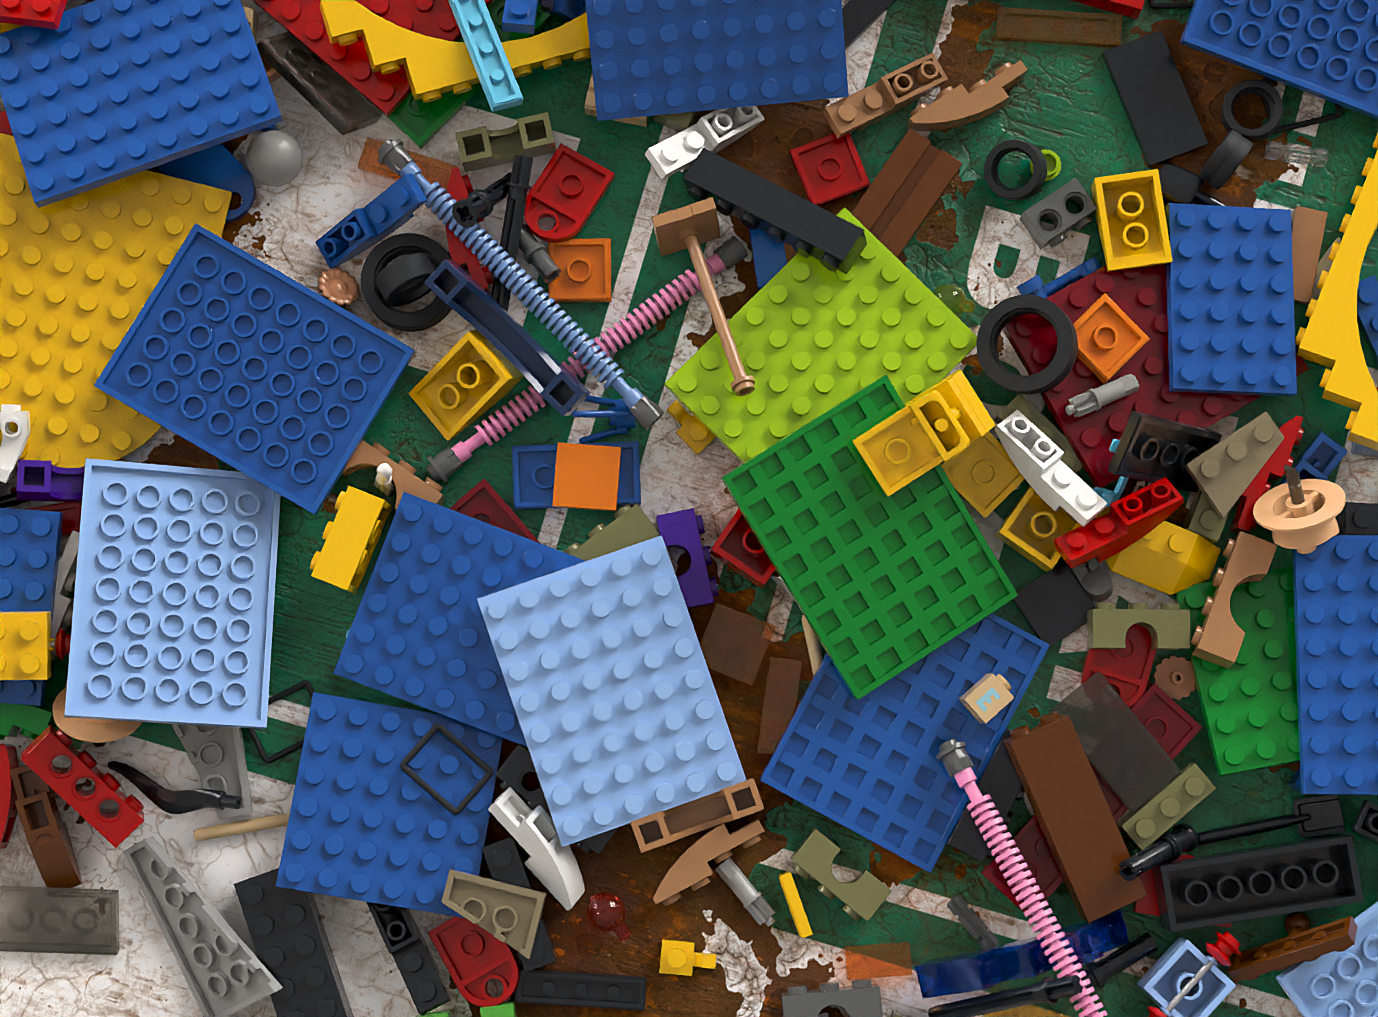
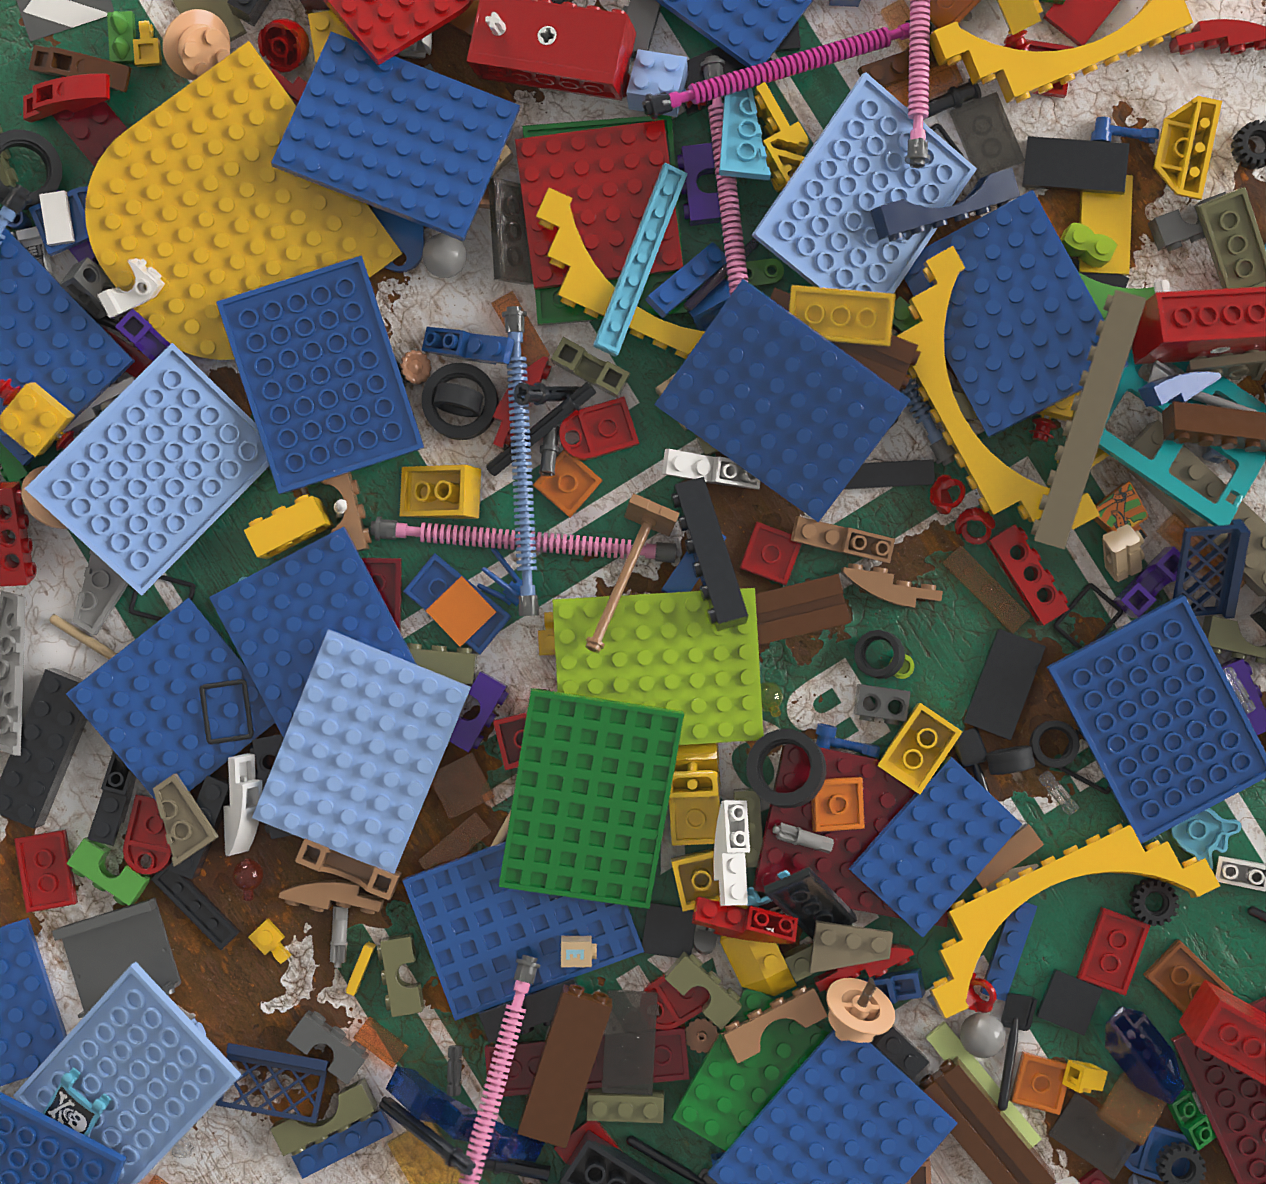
camera: 45 degrees right, 5 degrees up
black piece [107,761,242,814] -> none
dark blue arch [424,259,591,416] -> none
yellow piece [852,370,995,496] -> none
black pin [1119,823,1199,881] -> none

